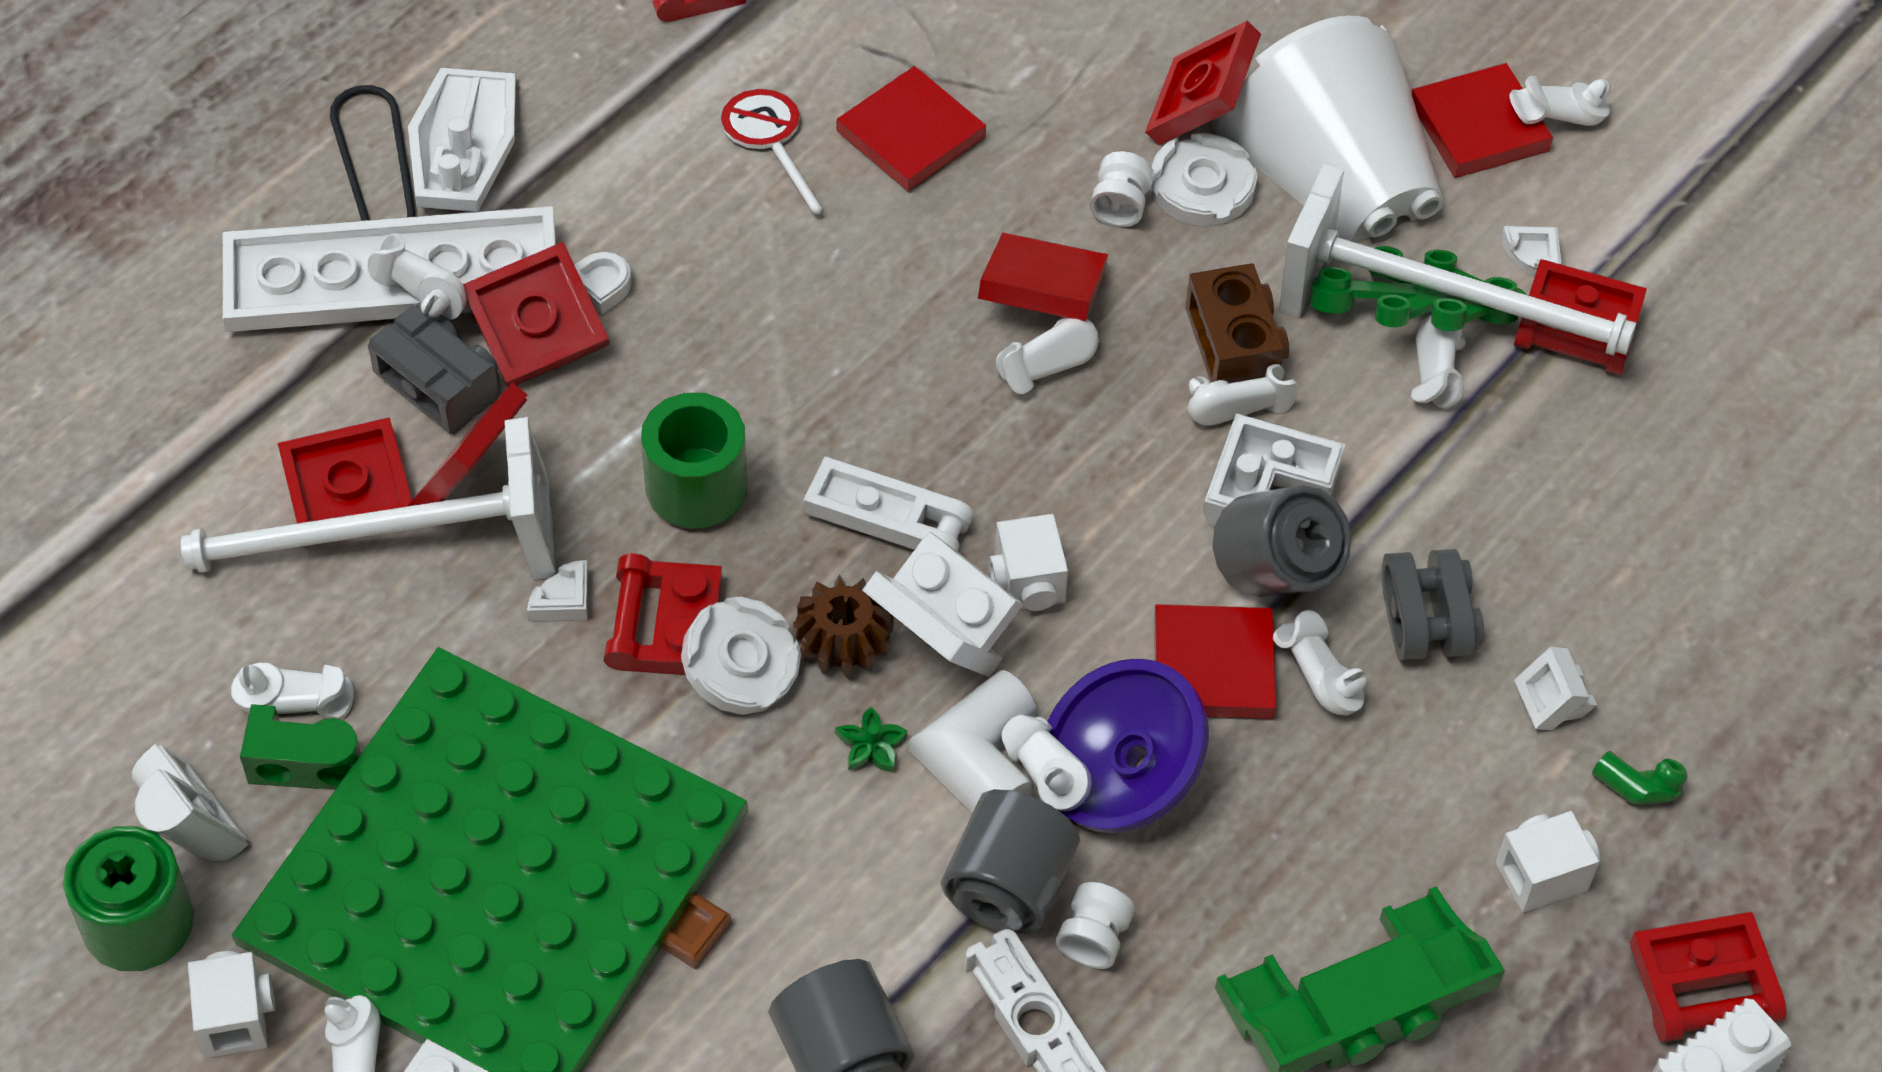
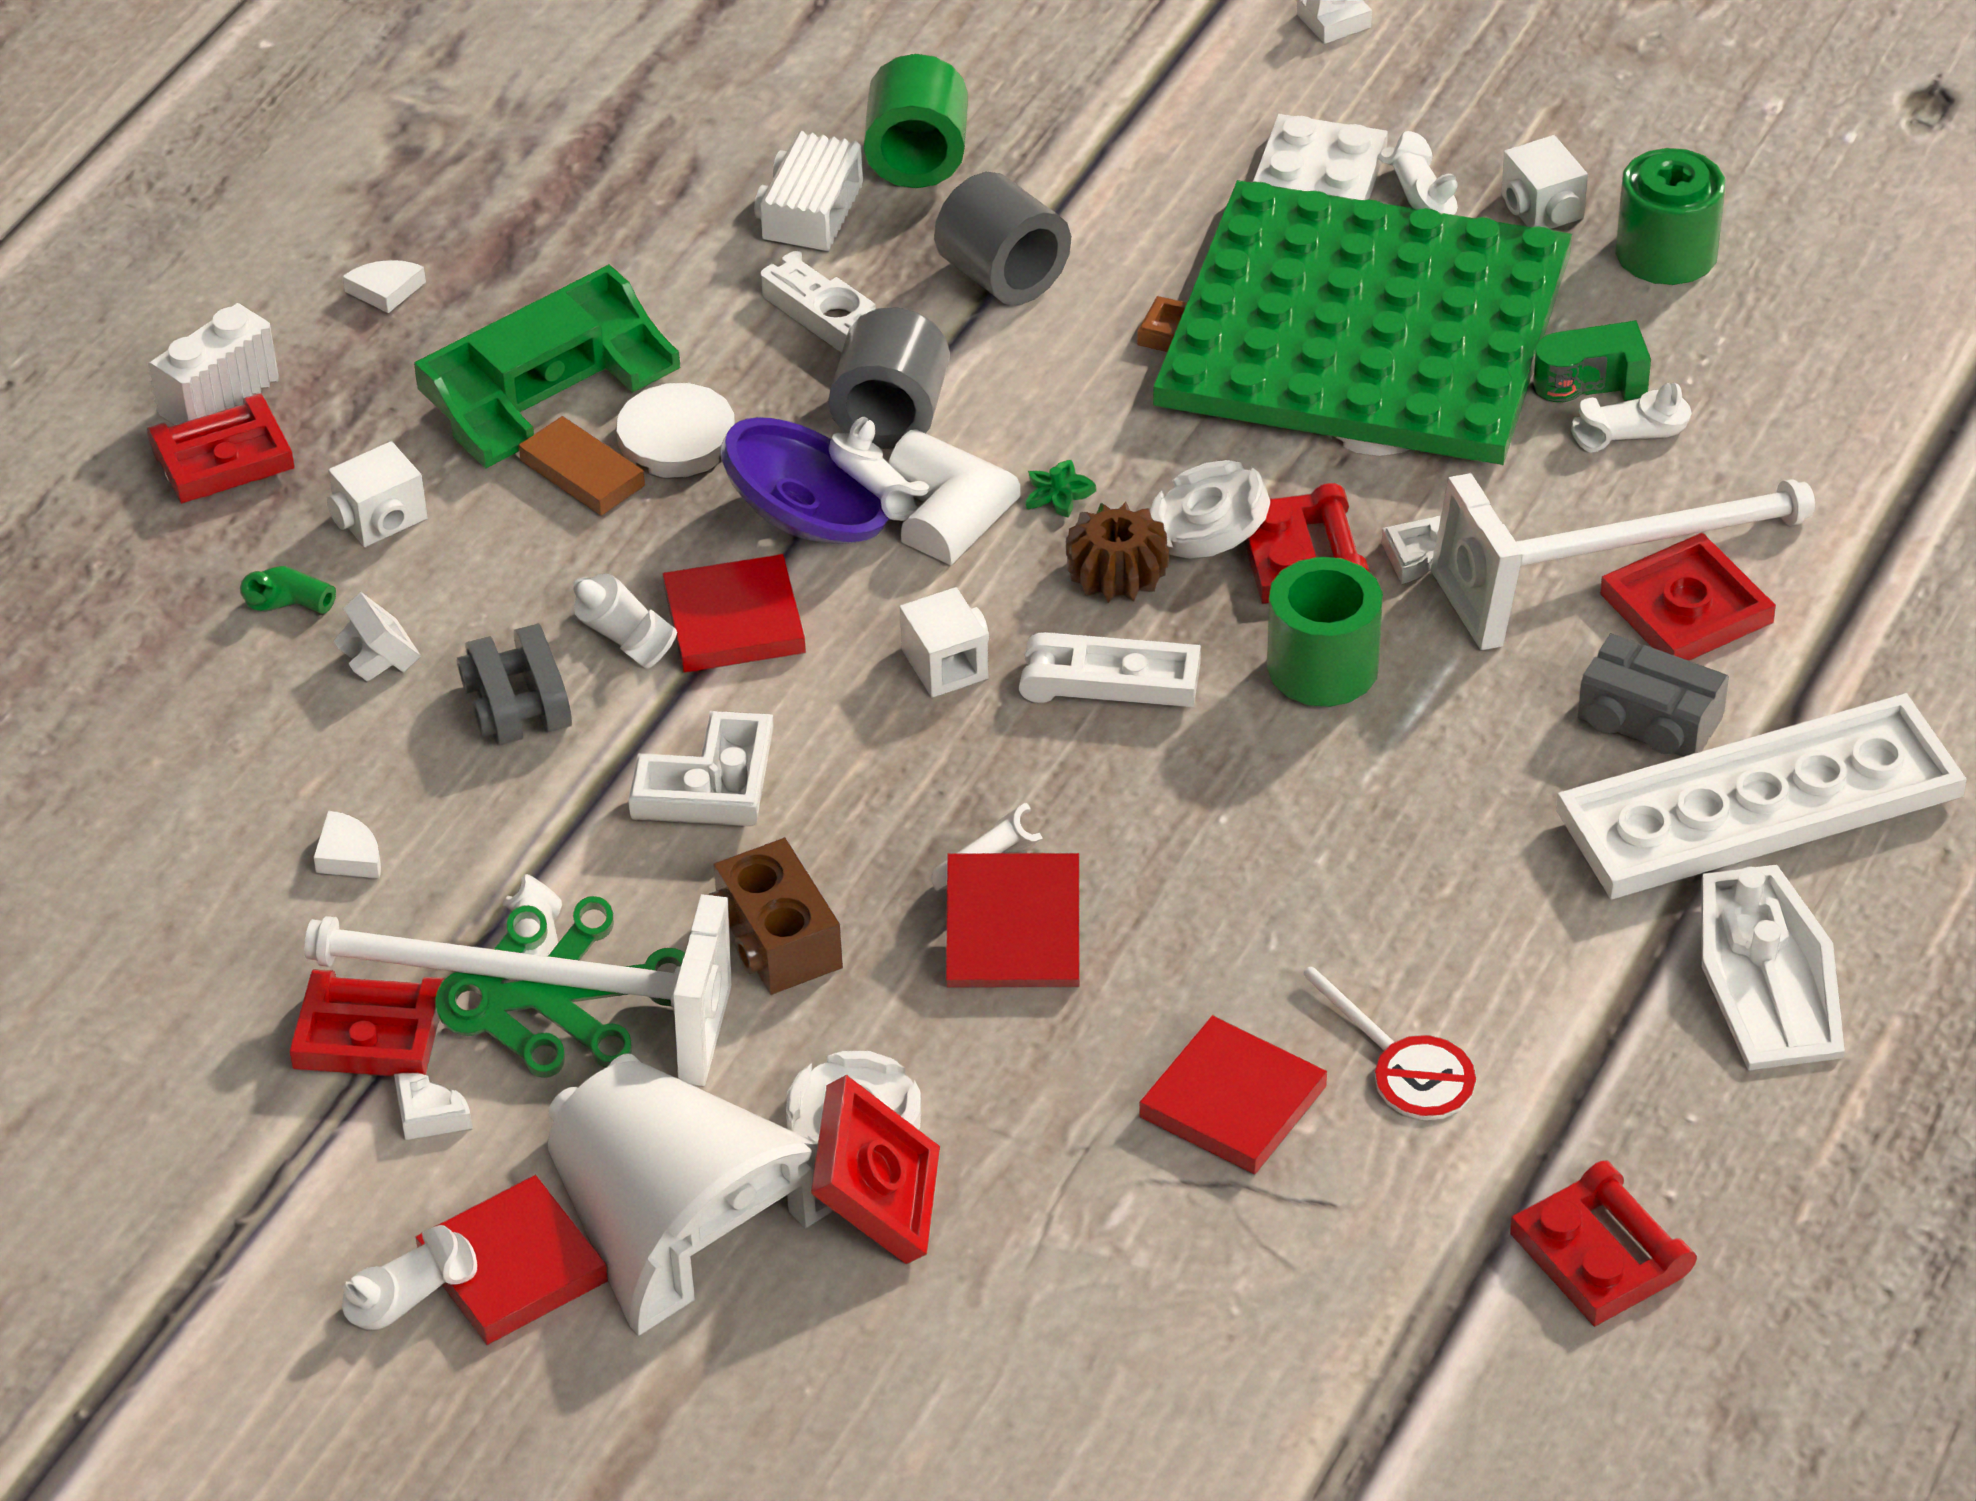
camera: 170 degrees right, 10 degrees down
white brick [132,744,249,861] -> none
black piece [330,85,415,221] -> none
white piece [367,233,467,320] -> none
red tile [408,382,528,506] -> none
red tile [463,242,610,388] -> none
white tile [575,252,632,315] -> none
white bracket [862,531,1024,677] -> none
white wheel [1056,882,1135,969] -> none
white wheel [1090,151,1153,227] -> none
white piece [1187,364,1298,426] -> none
dark grey piece [1212,485,1351,597] -> none
none -> white tile [314,811,381,879]
none -> dark orange tile [518,416,645,516]
none -> white tile [617,383,735,478]

